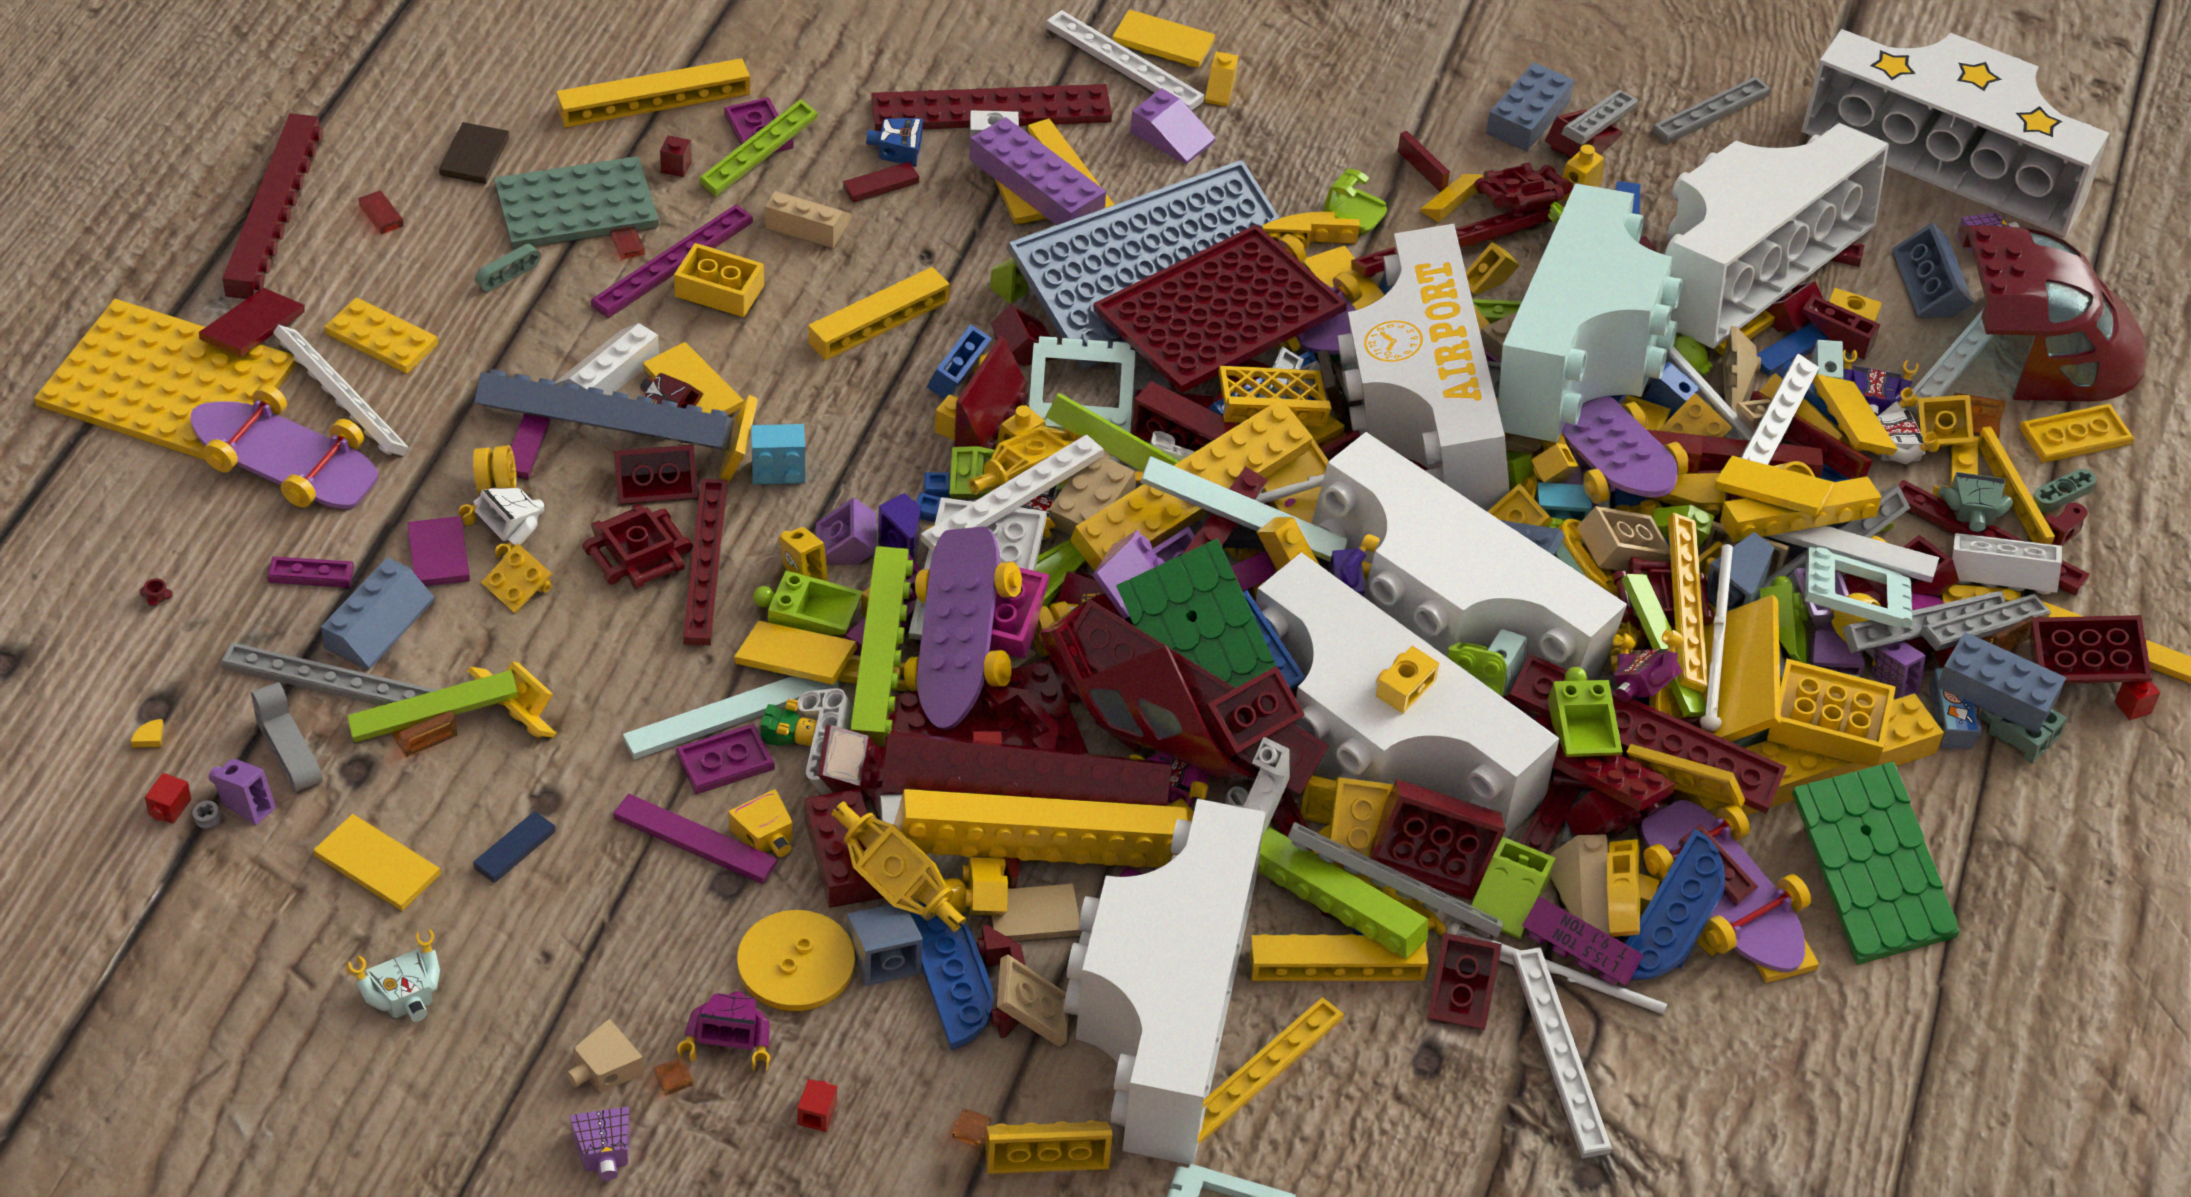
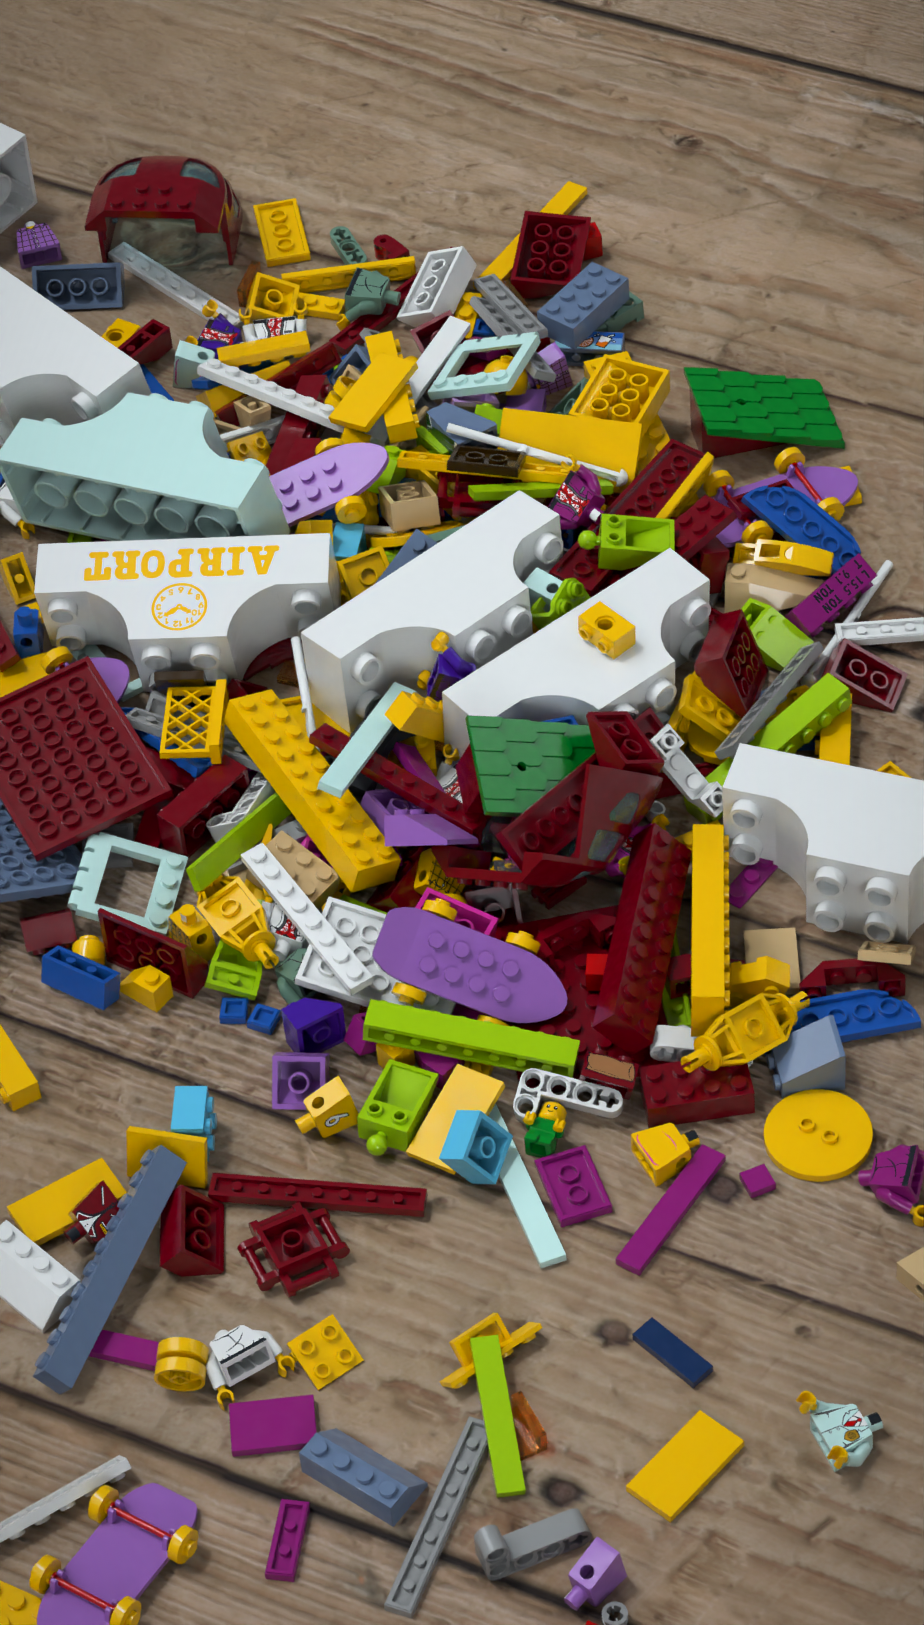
camera: 75 degrees left, 0 degrees up
none -> medium azure brick [439,1110,513,1184]
none -> dark brown tile [447,445,526,478]
none -> magenta tile [739,1164,776,1199]

